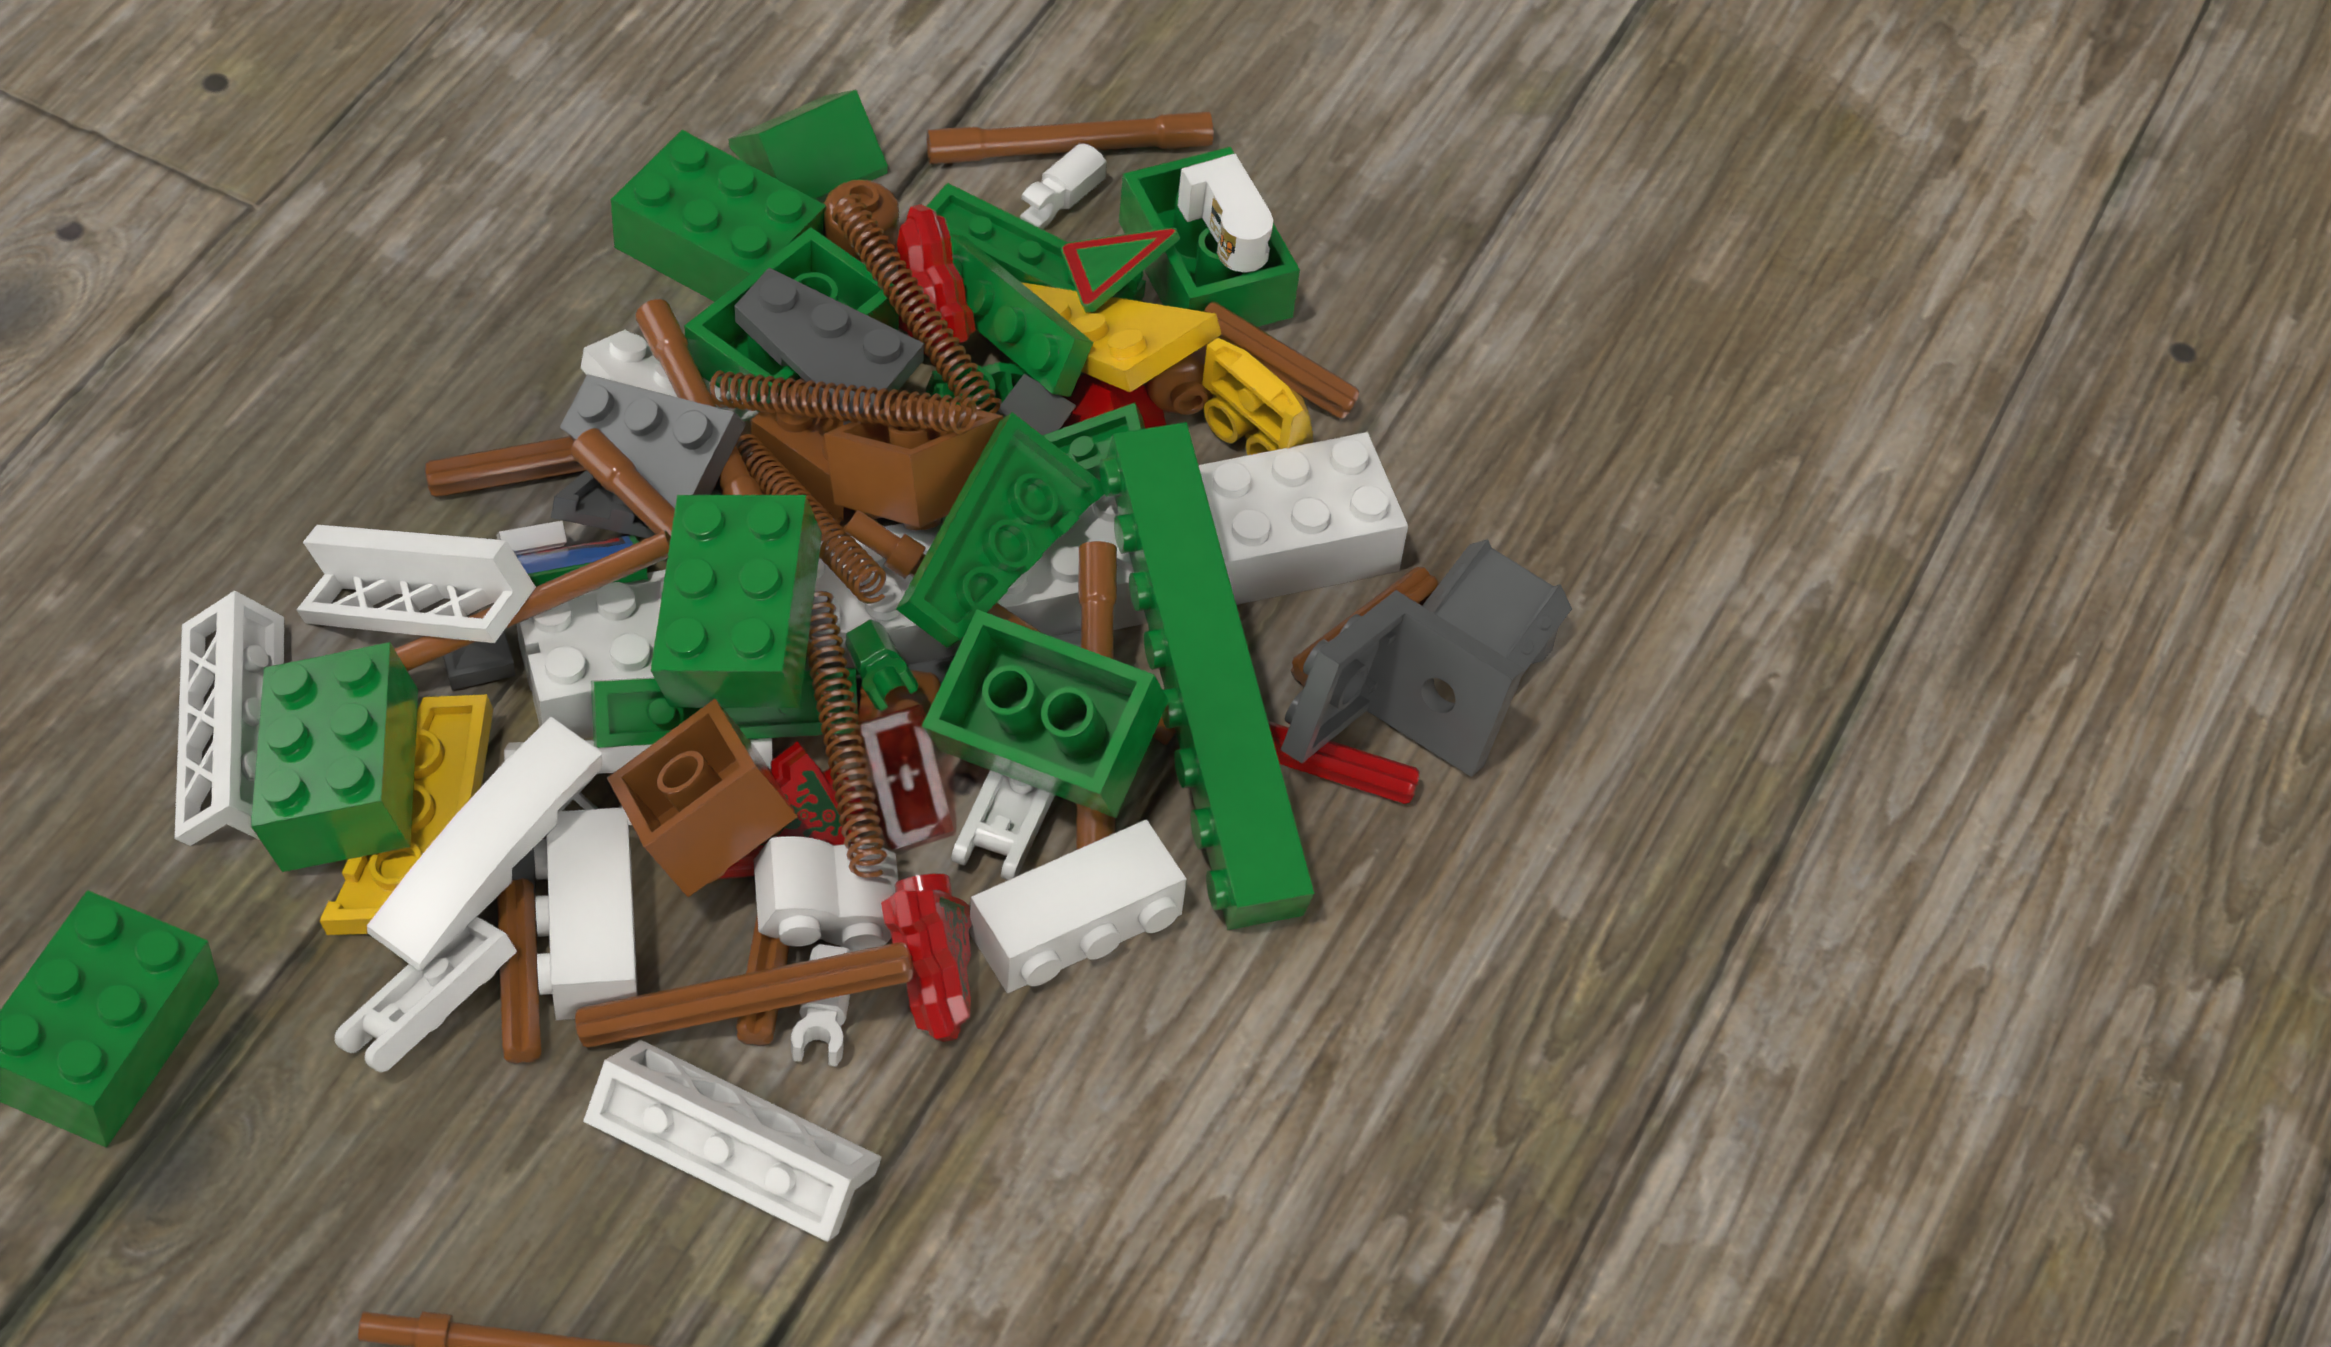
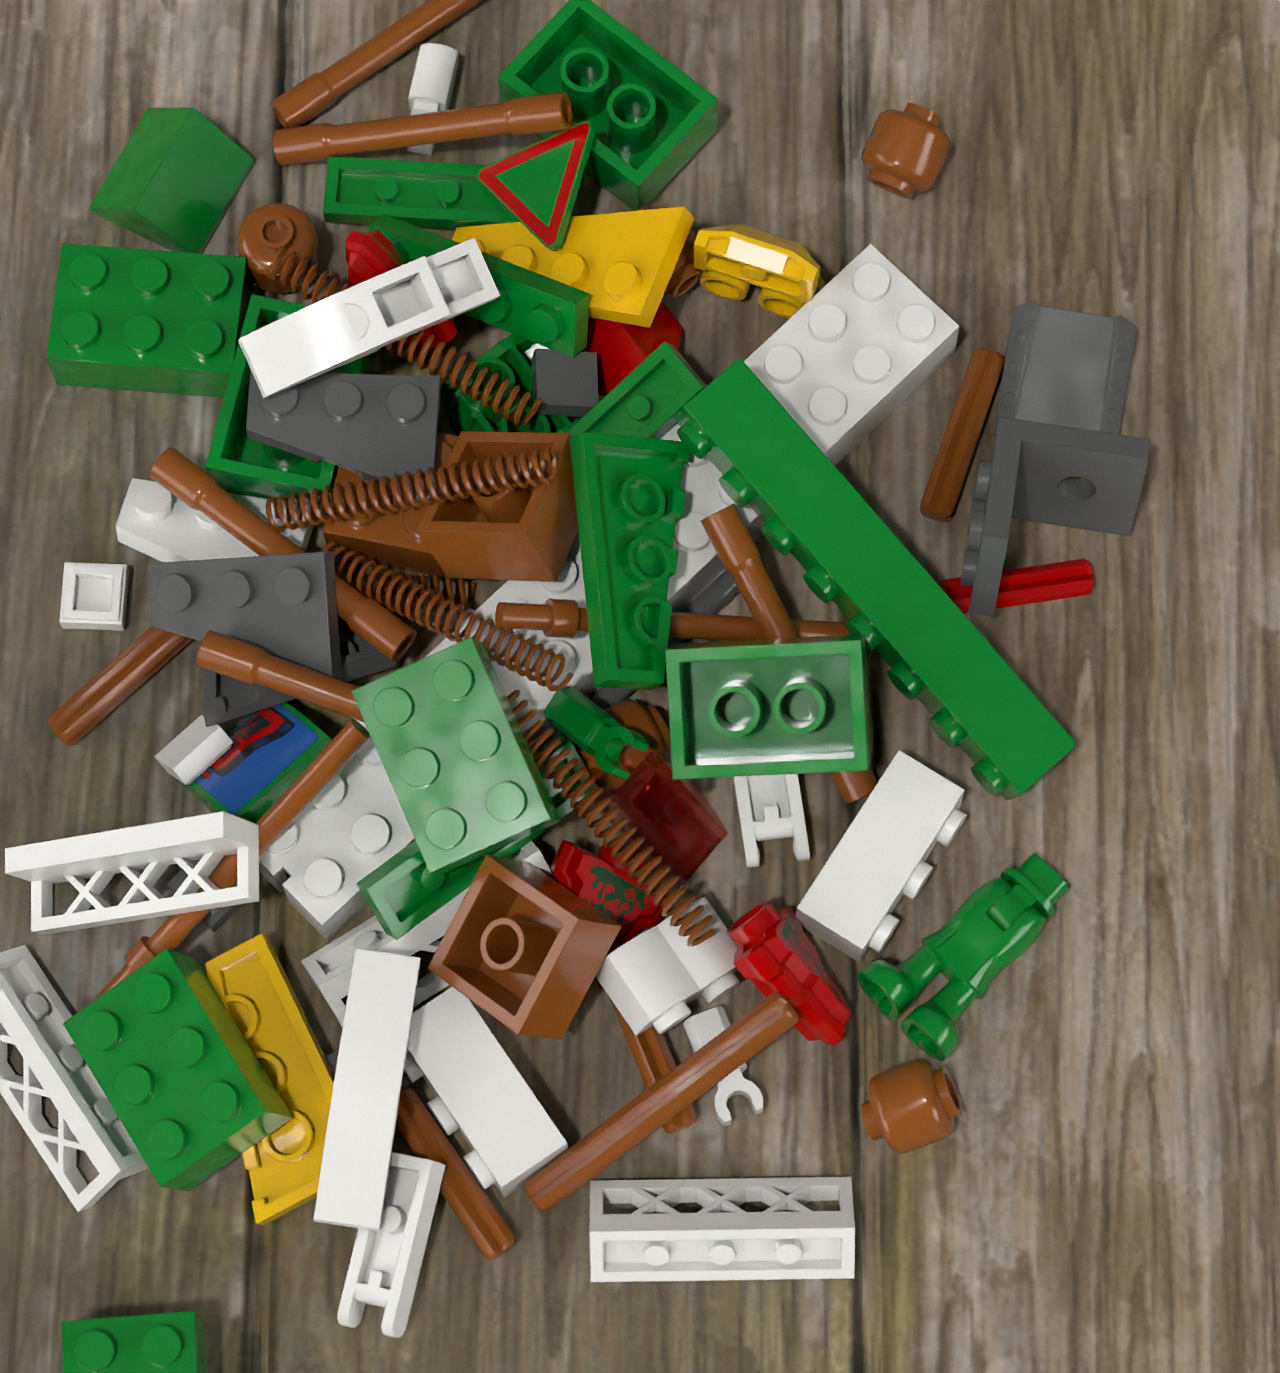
camera: 20 degrees left, 20 degrees up
white leg [1178,154,1273,272] -> none
dark orange axle [1203,302,1359,419] -> none
none -> white tile [59,562,130,631]
none -> white slope [238,238,500,398]
none -> dark orange piece [273,92,572,166]
none -> green piece [857,854,1069,1062]
none -> dark orange head [860,1058,962,1154]
none -> dark orange head [861,103,951,199]

